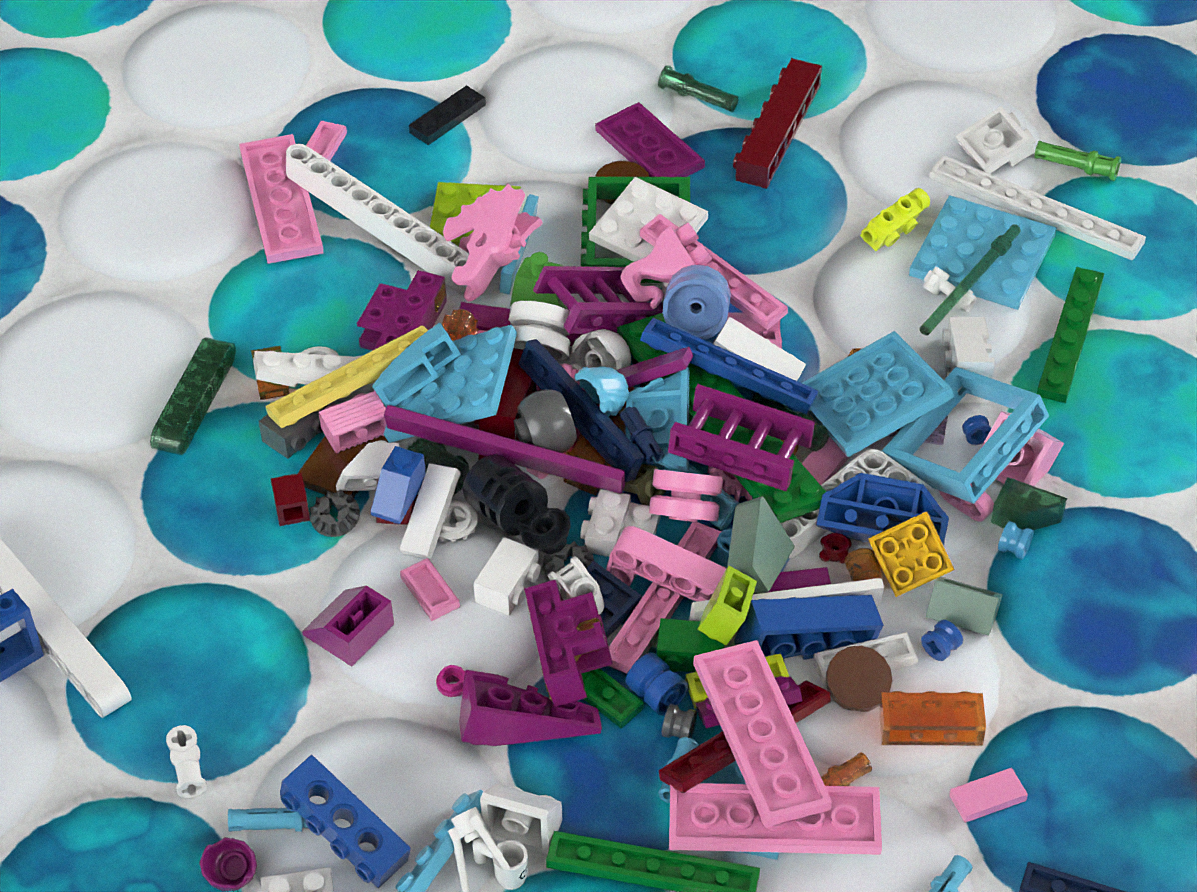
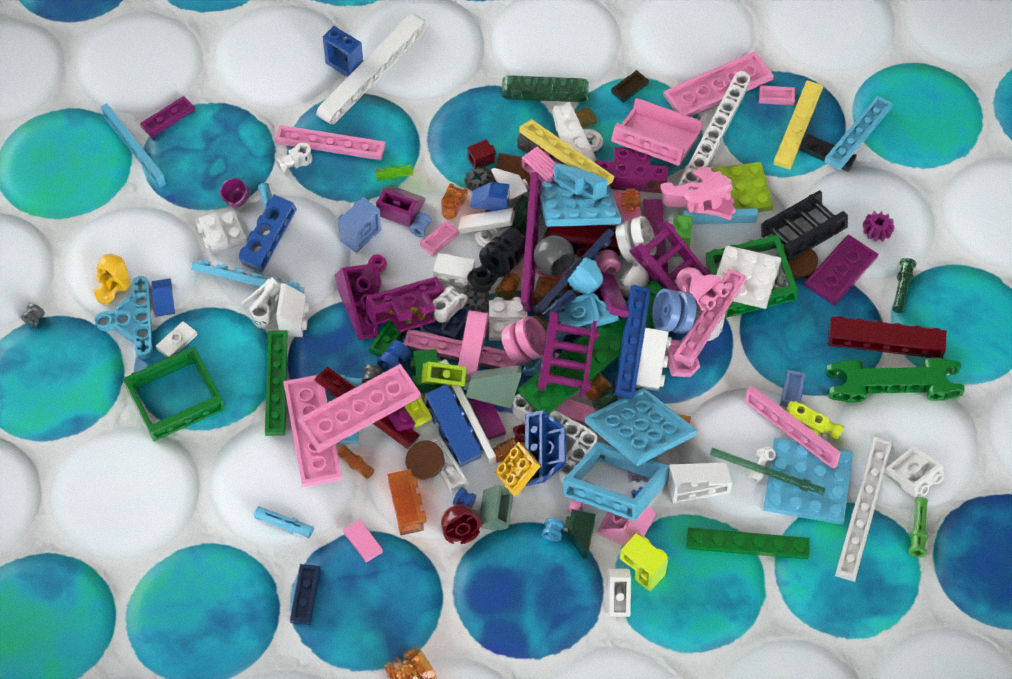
camera: 75 degrees right, 10 degrees up
none -> bright pink plate [275,125,385,160]
none -> medium blue container [338,197,381,253]
none -> clear neon green pin [376,164,413,181]
none -> medium blue bush [409,212,432,237]
none -> clear orange piece [441,183,468,219]
none -> dark red cylinder [441,504,482,544]
none -> clear orange piece [495,272,521,300]
none -> white slope [609,569,631,616]
none -> dark brown tile [611,70,649,103]
none -> bright pink panel [611,98,703,166]
none -> neon yellow brick [620,533,668,591]
none -> bright pink tile [745,386,841,469]
none -> black fence [761,190,848,262]
none -> light yellow plate [773,80,824,170]
none -> medium blue tile [780,369,807,407]
none -> medium azure plate [824,96,893,170]
none -> green piece [825,358,965,403]
none -> magenta gear [862,211,895,242]

